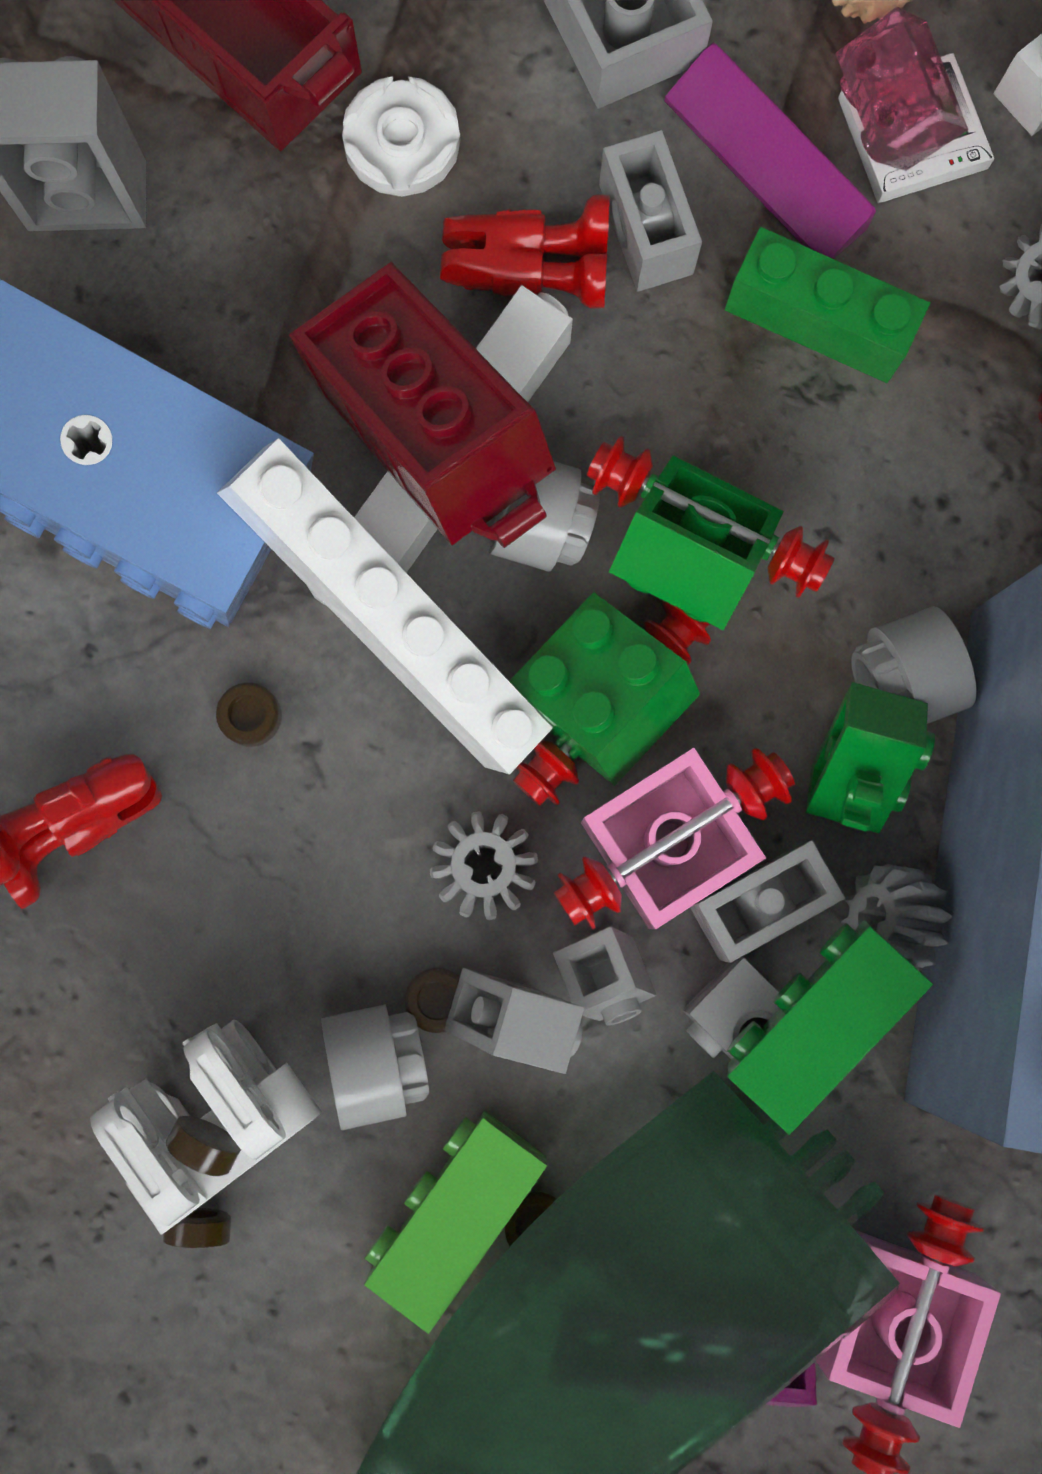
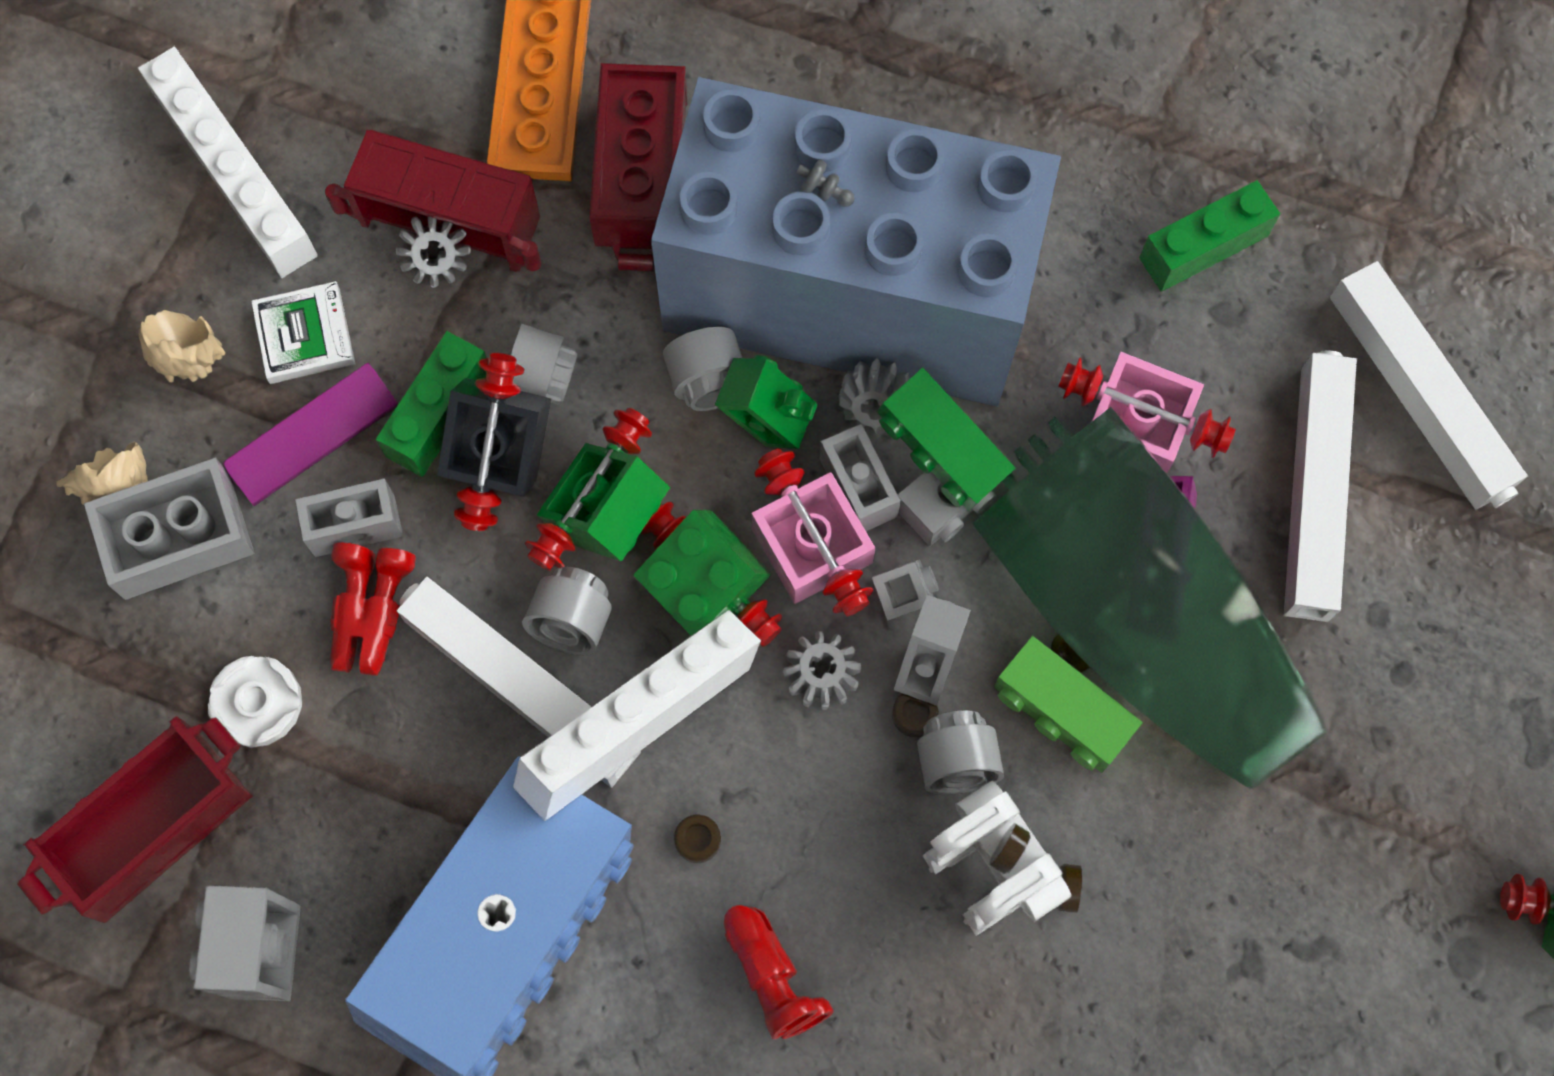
camera: 85 degrees left, 10 degrees down
dark red container [289,262,556,548] -> none
clear pink brick [836,7,969,171] -> none
none -> black brick [437,353,552,531]
none -> light grey piece [511,324,578,404]

